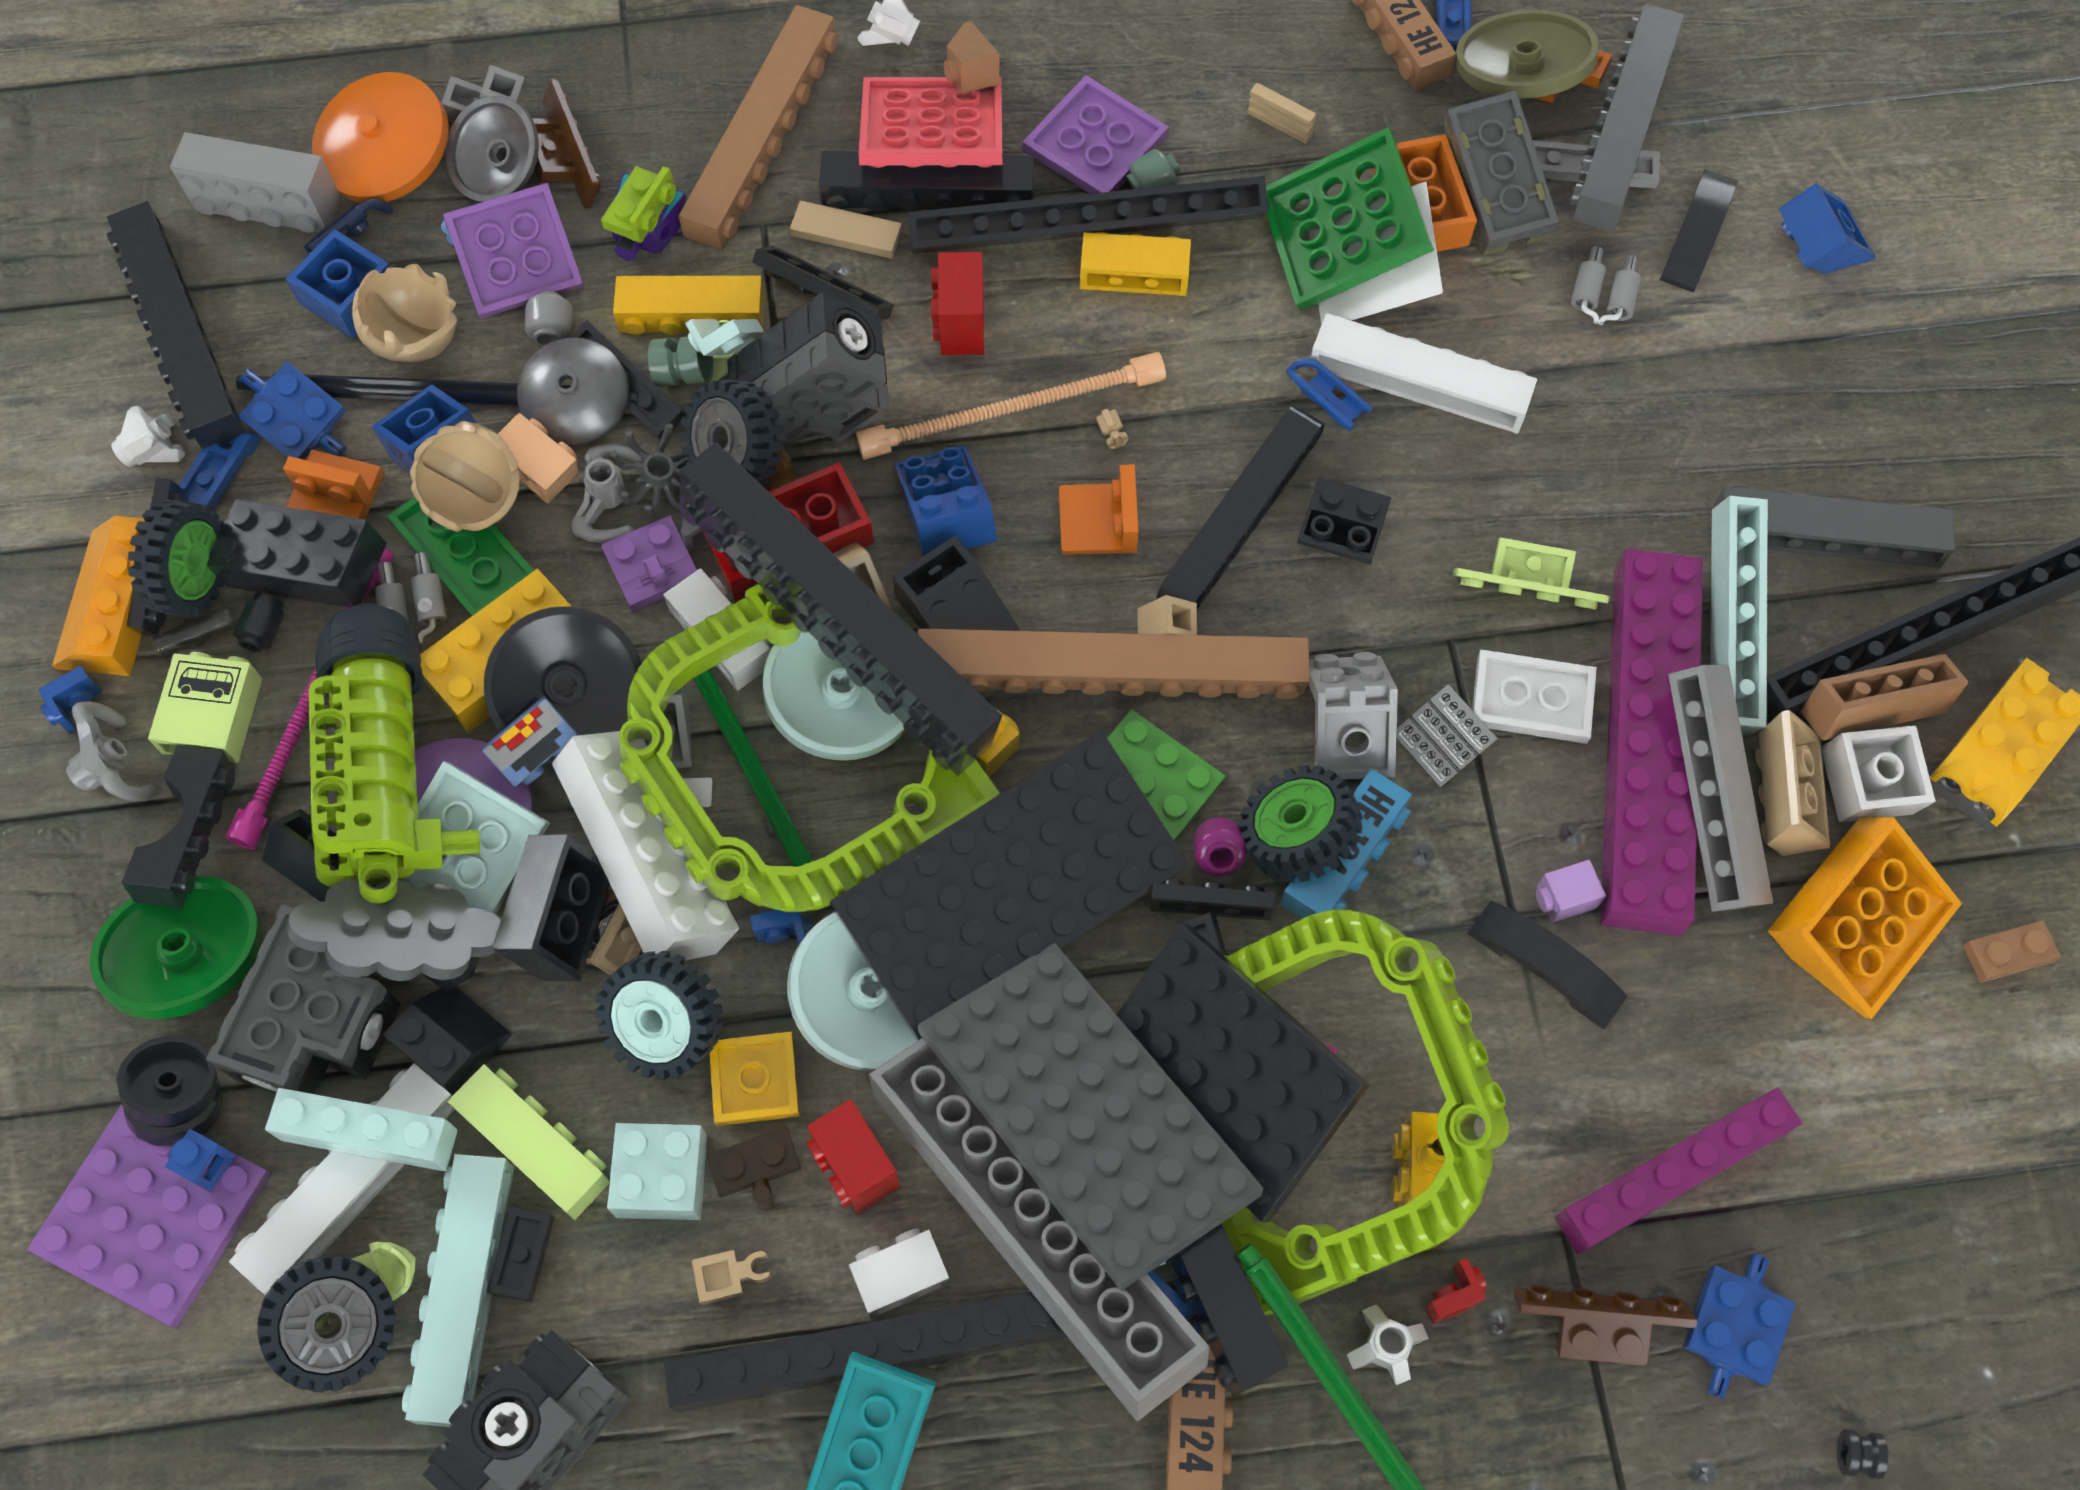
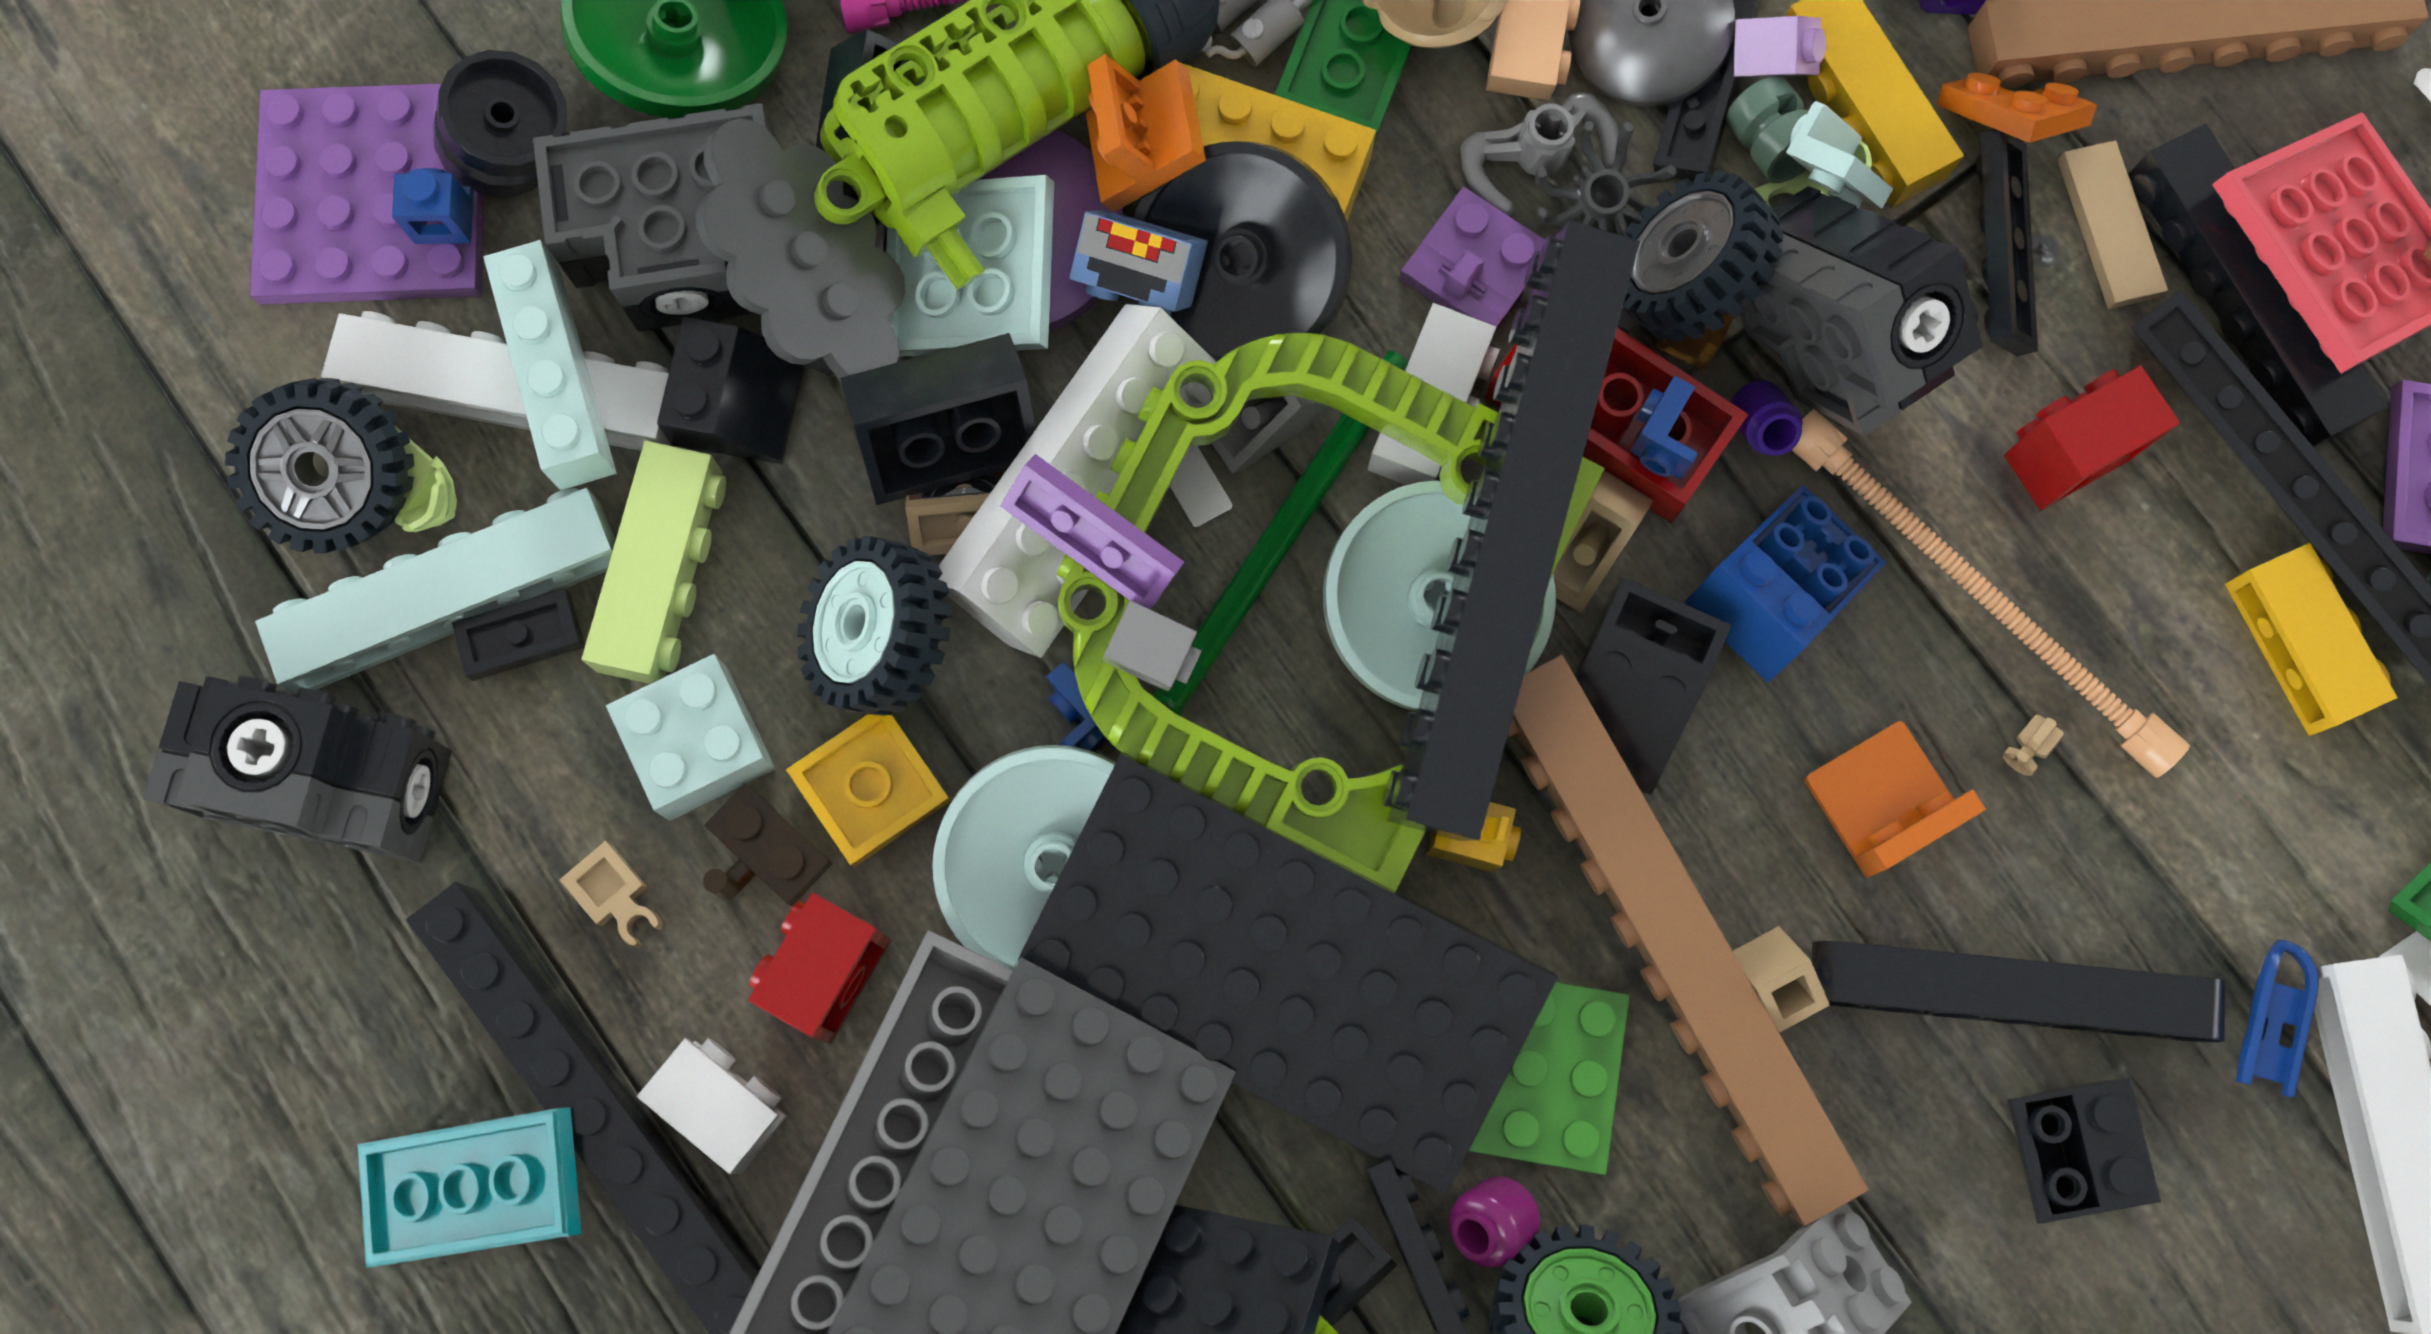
camera: 60 degrees right, 10 degrees up
none -> medium lavender plate [1000,454,1184,610]
none -> orange bracket [1086,54,1206,212]
none -> light grey brick [1102,600,1201,692]
none -> blue bracket [1630,375,1698,479]
none -> dark purple brick [1731,380,1803,456]
none -> lavender brick [1734,16,1826,77]
none -> orange plate [1936,73,2098,143]

